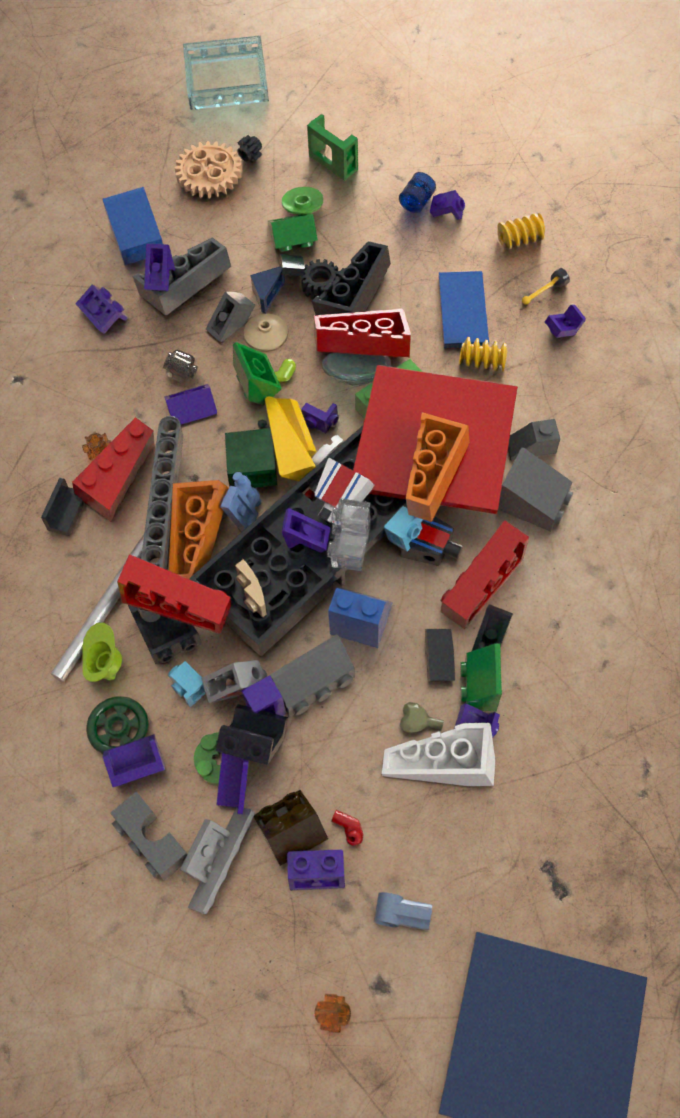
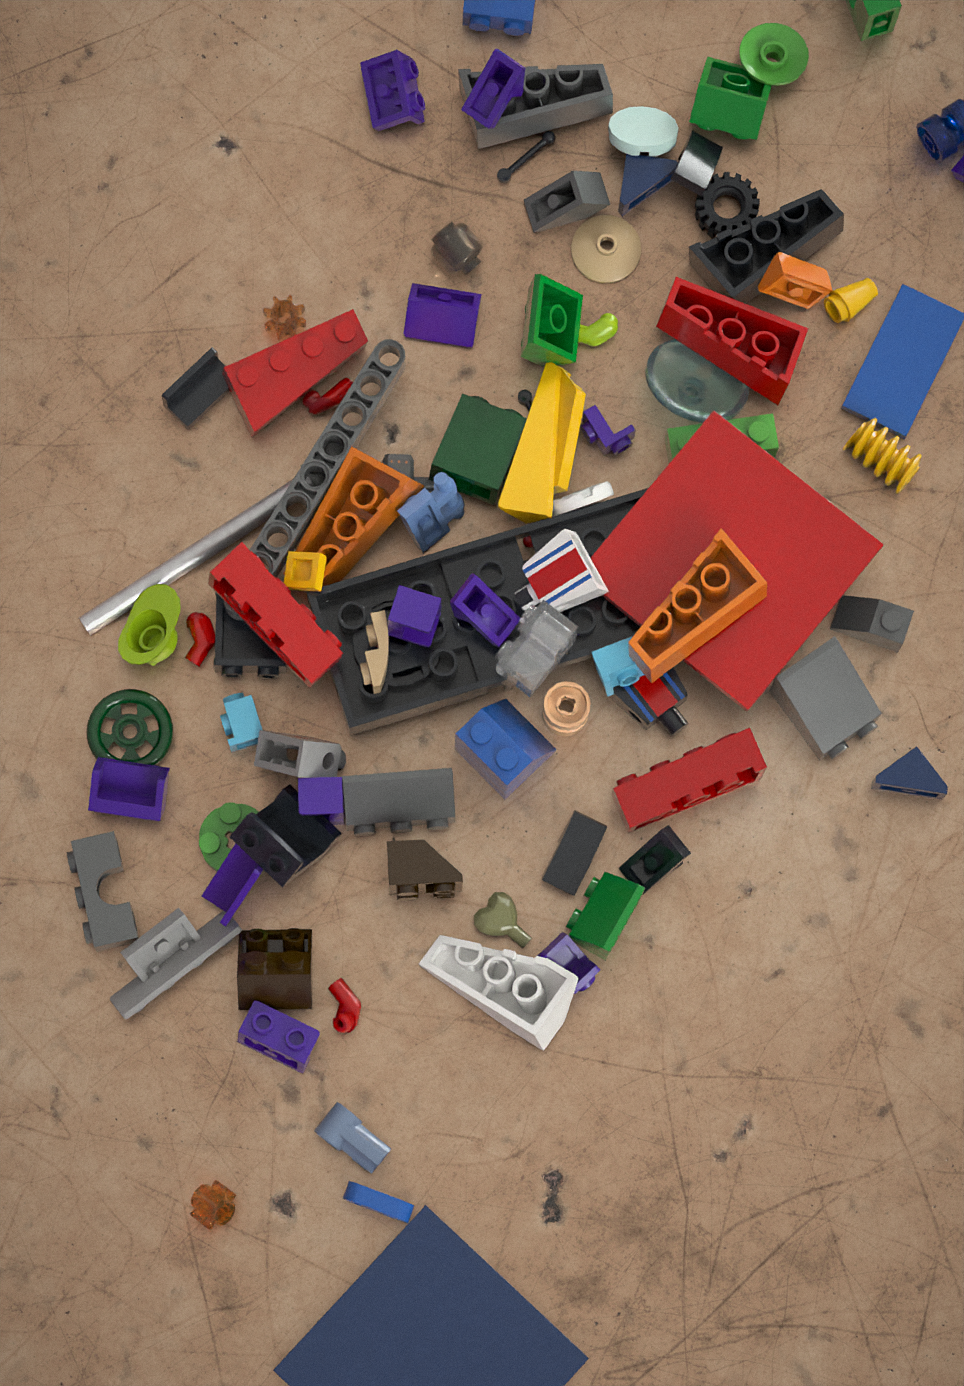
camera: 20 degrees right, 15 degrees up
none -> red arm [185,612,215,667]
none -> yellow plate [283,551,327,592]
none -> red arm [302,377,353,415]
none -> blue beam [342,1181,414,1223]
none -> dark brown slope [387,839,463,901]
none -> dark purple panel [388,585,442,647]
none -> black hinge [497,131,556,183]
none -> light nougat wheel [542,681,591,737]
none -> light aqua tile [608,106,679,157]
none -> orange slope [758,252,833,309]
none -> yellow cone [824,278,878,323]
none -> dark blue slope [871,746,948,800]

